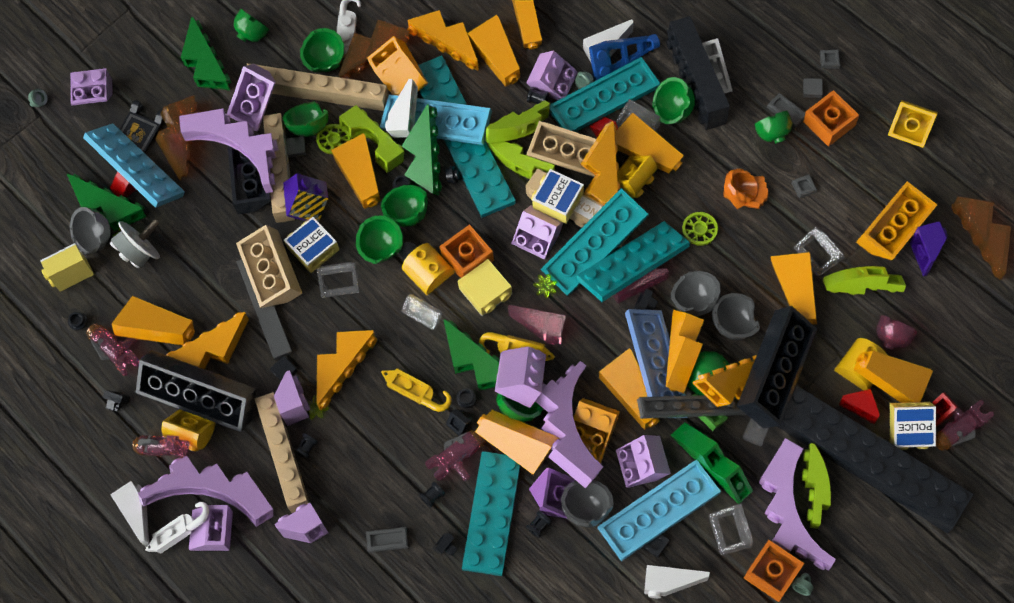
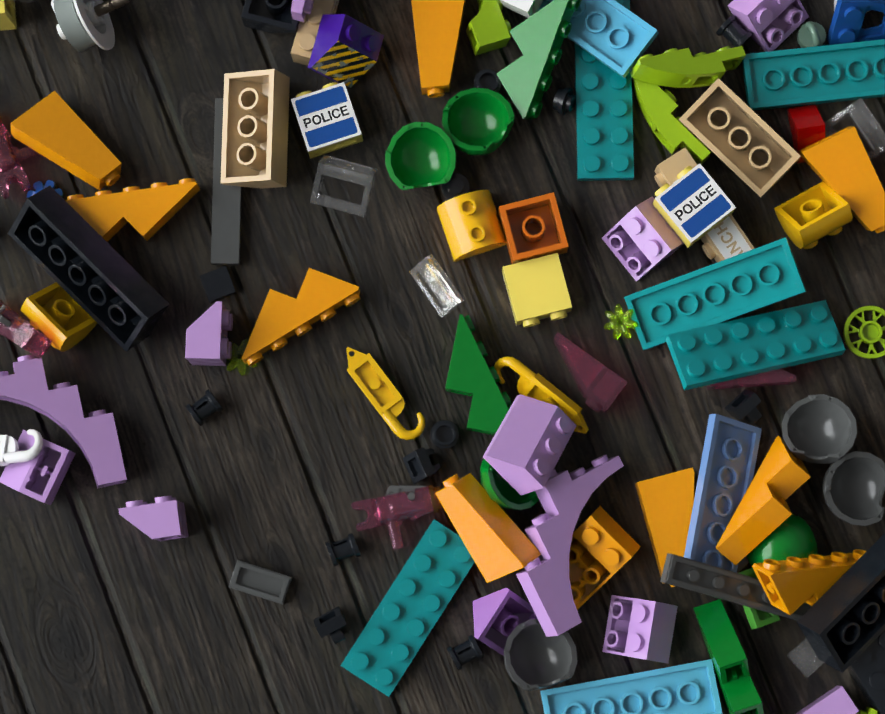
camera: 20 degrees right, 15 degrees up
tan brick [255,392,310,513] -> none
light orange slope [580,121,620,205] -> none

